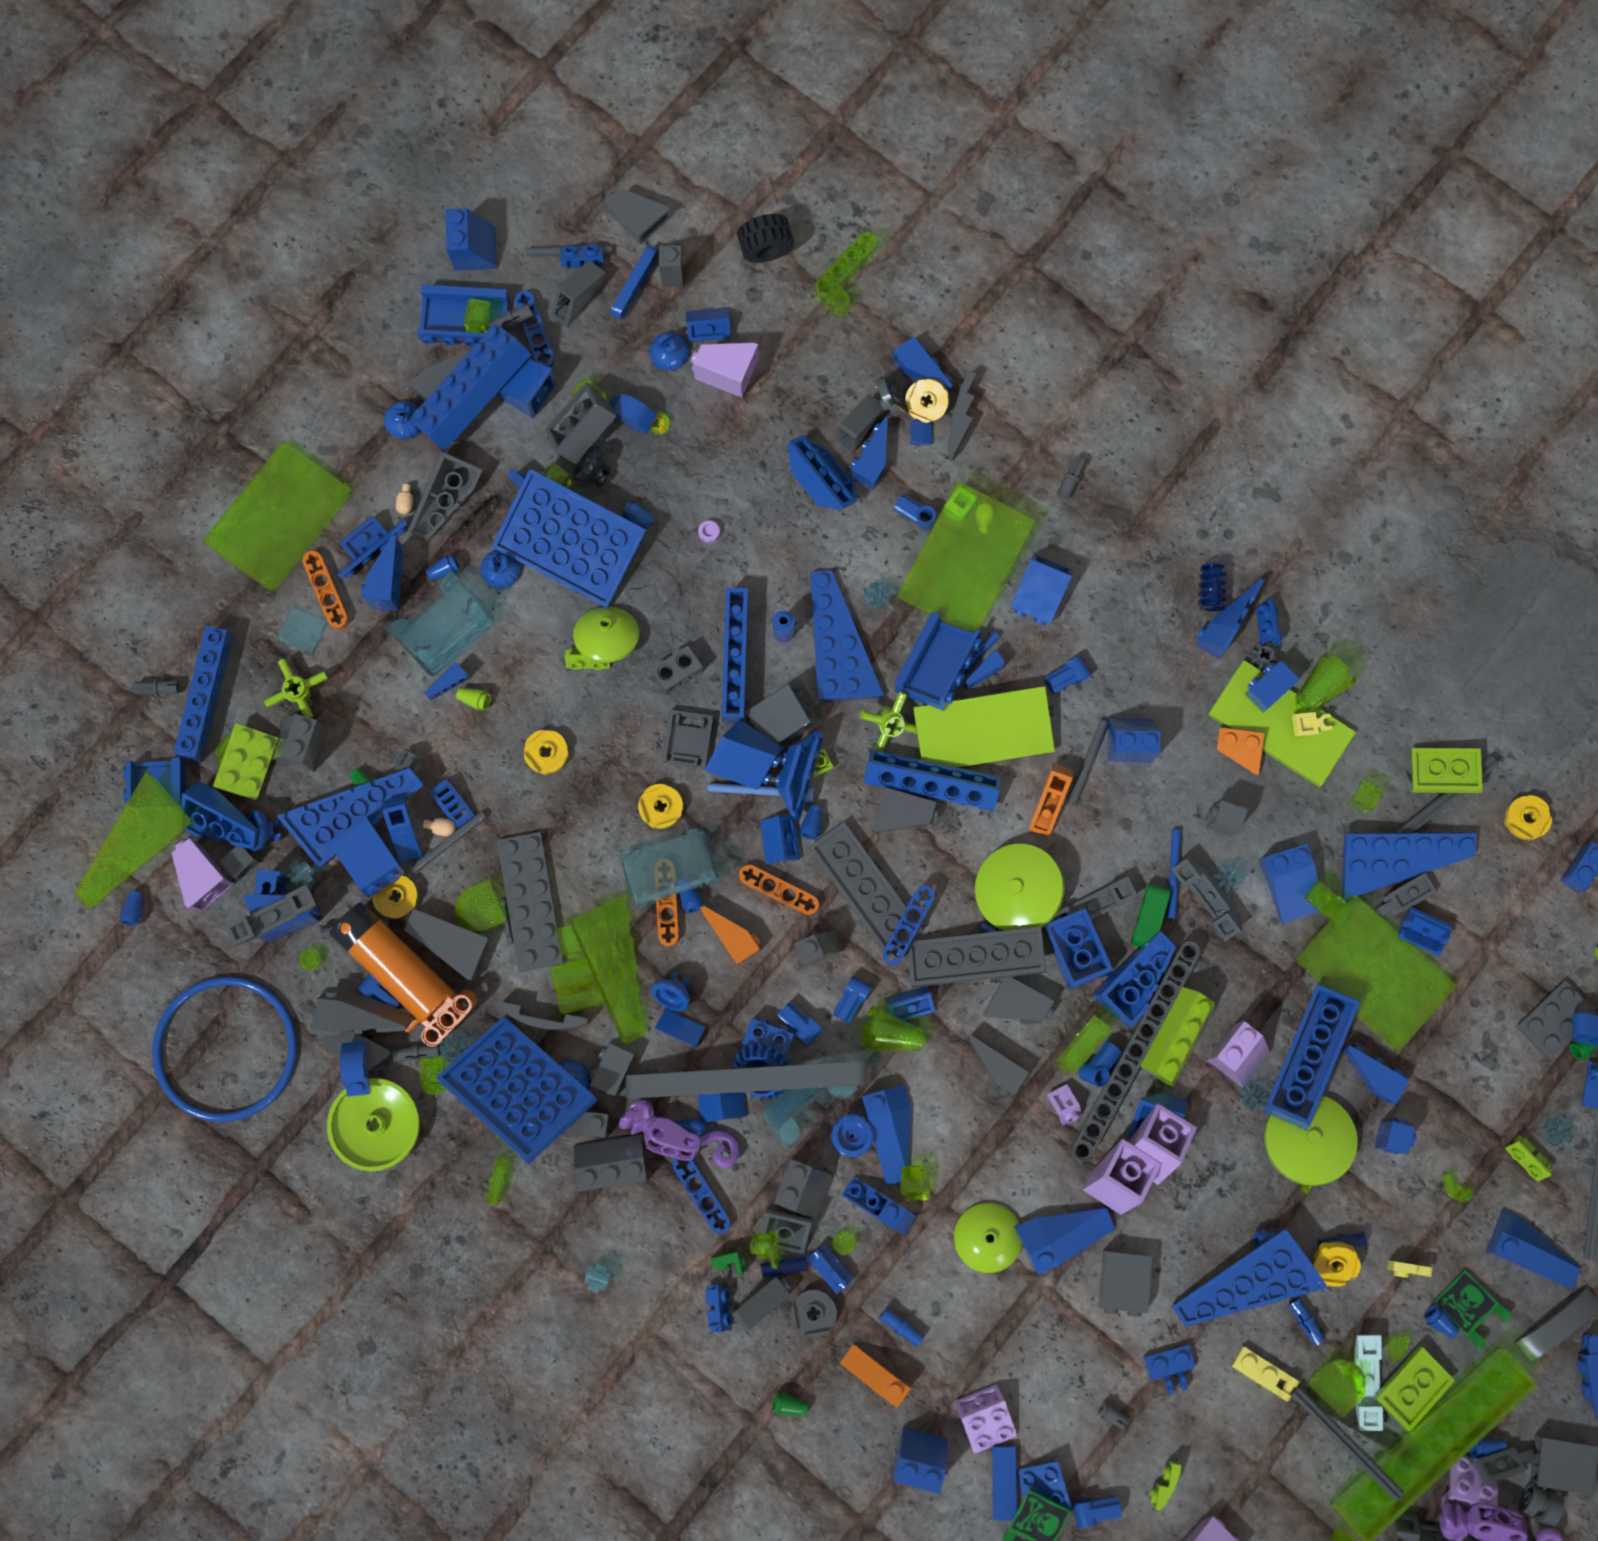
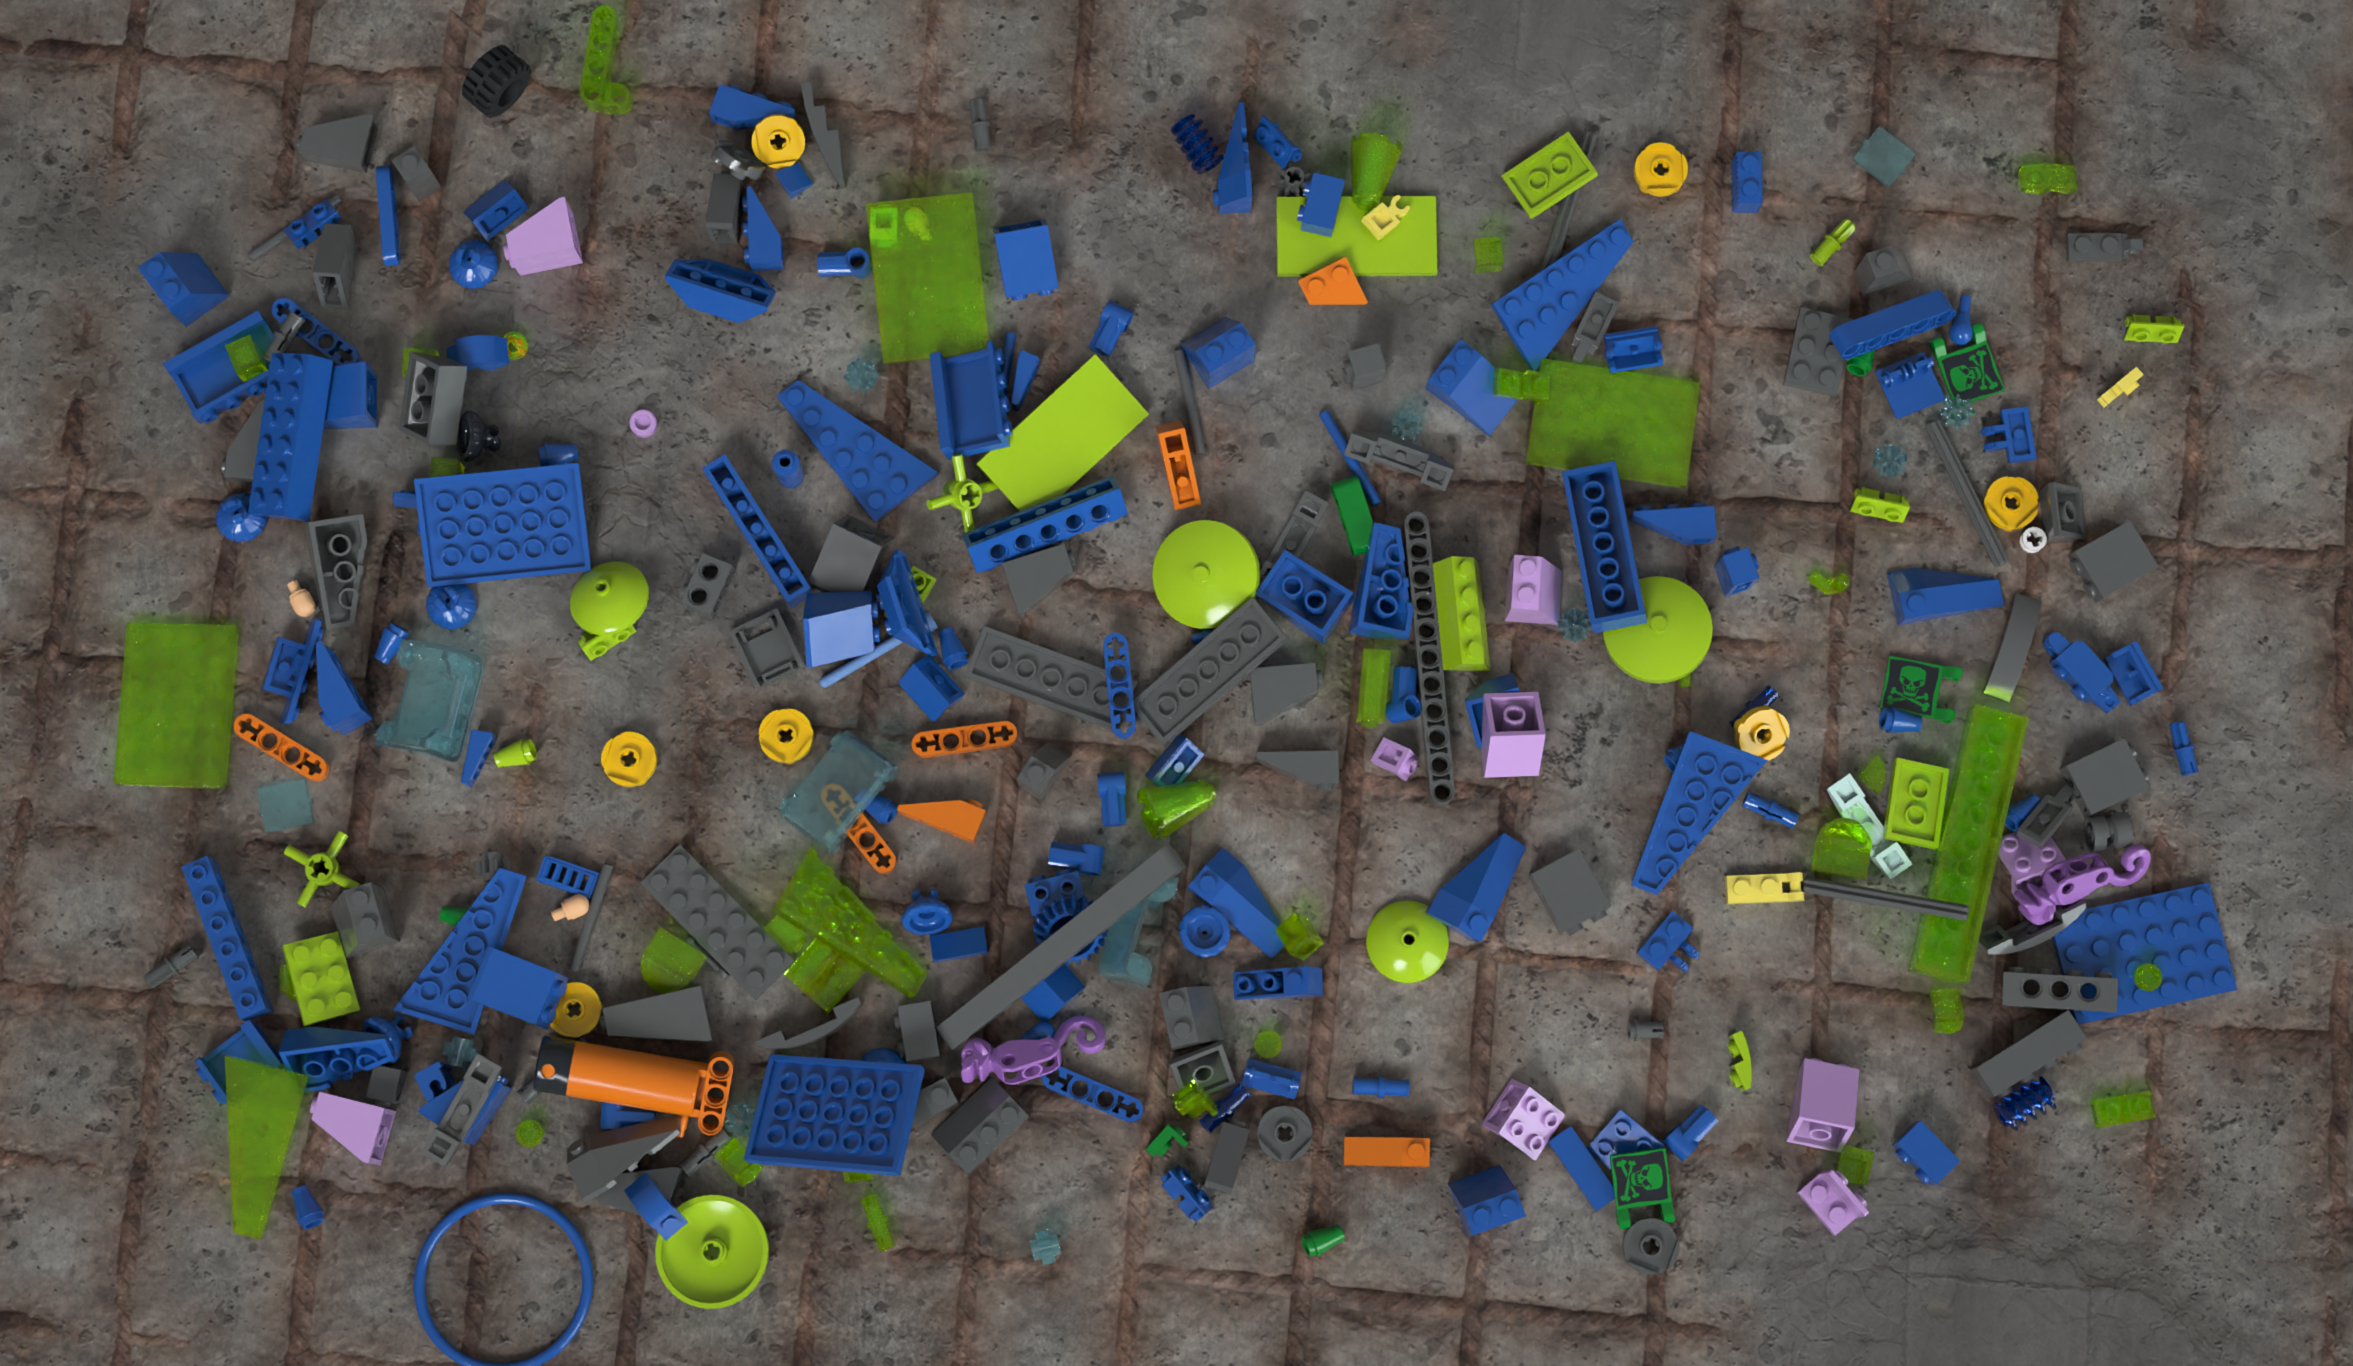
camera: 35 degrees left, 0 degrees up
blue slope [382,795,422,863] -> none
lavender slope [1083,1139,1161,1215] -> none
light yellow plate [1387,1260,1432,1278] -> none

